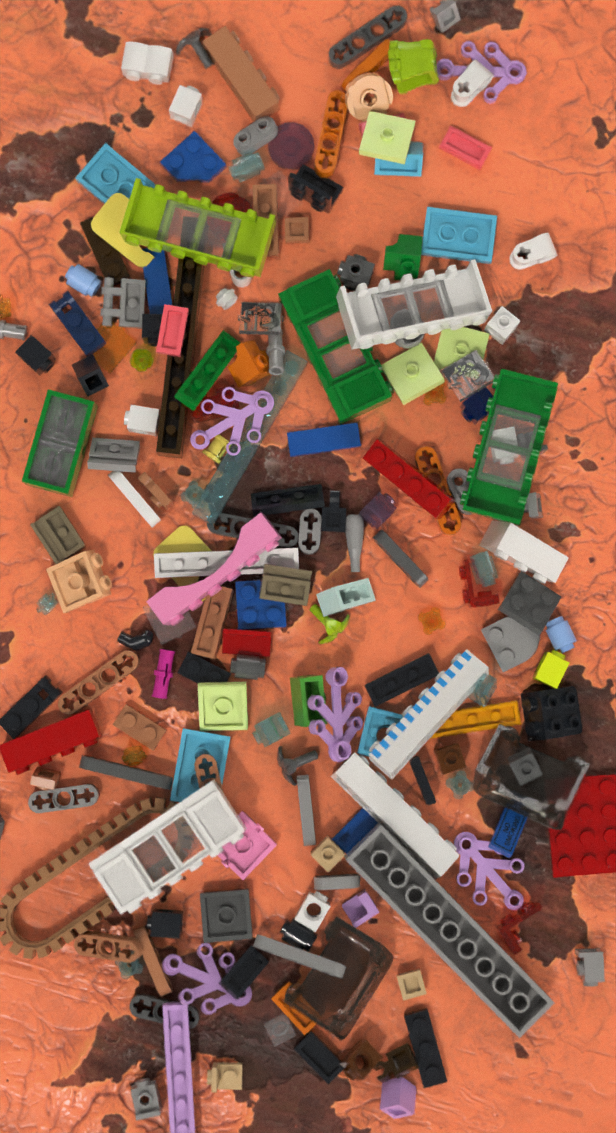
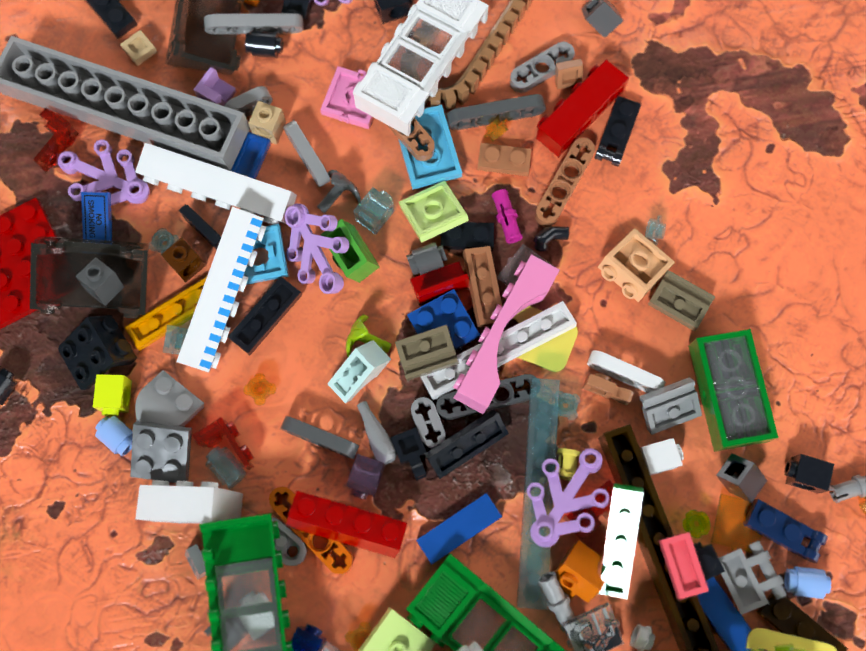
camera: 155 degrees right, 10 degrees down
dark grey plate [200,888,253,943] -> none
white brick [294,891,331,932] -> none

